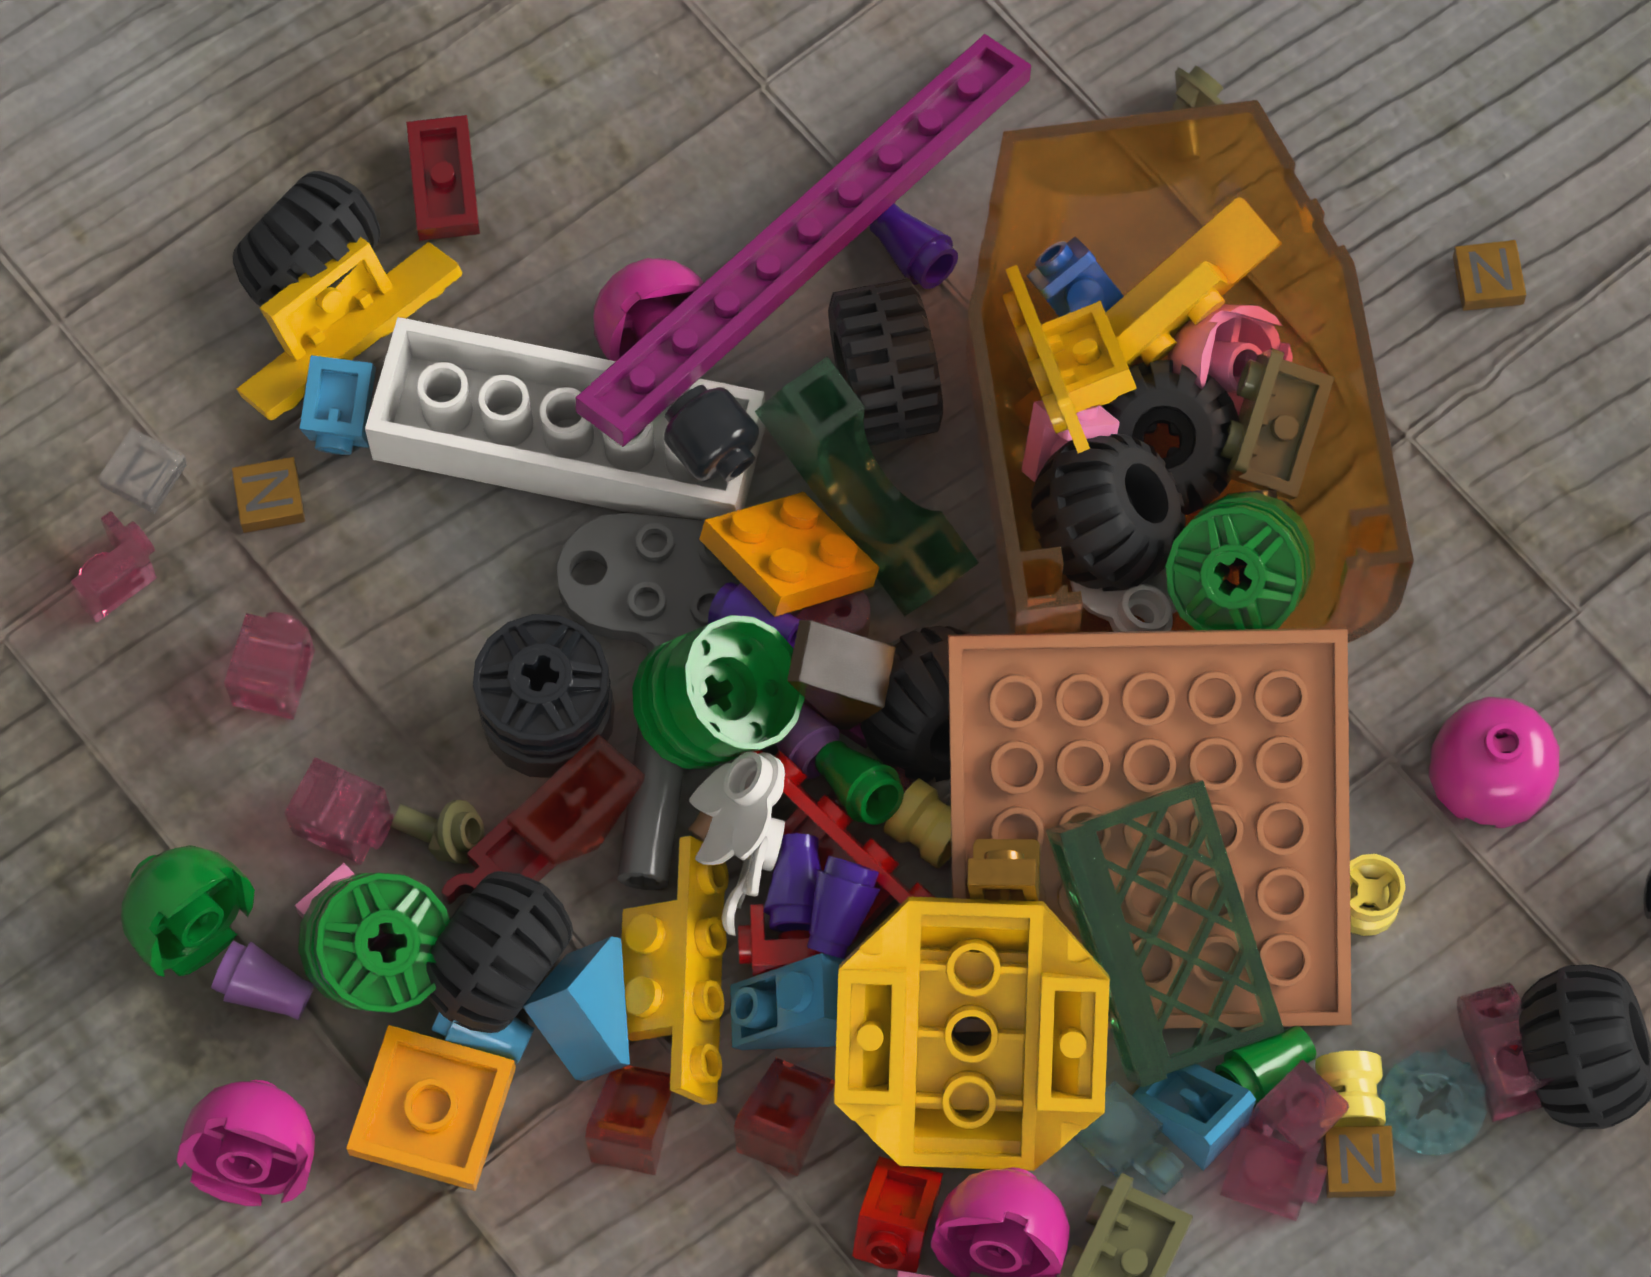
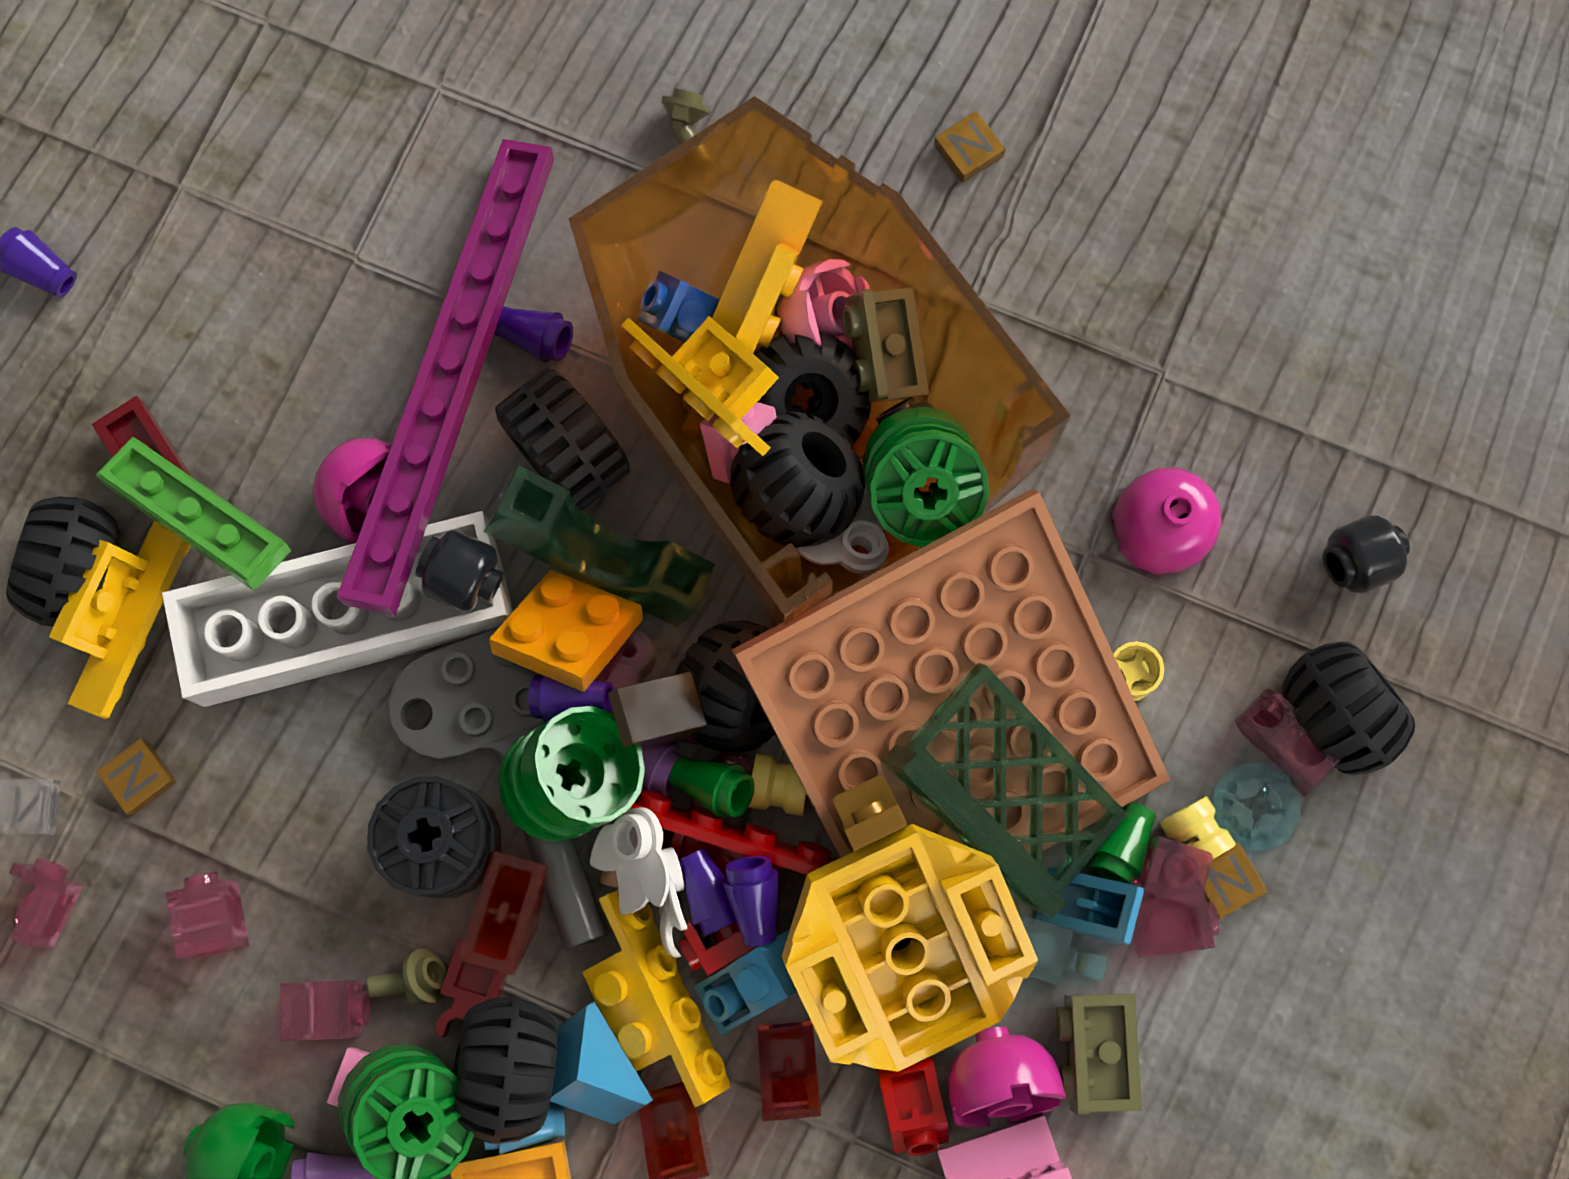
camera: 25 degrees left, 10 degrees up
dark azure bracket [299,355,376,455] -> none
none -> bright green tile [96,437,291,591]

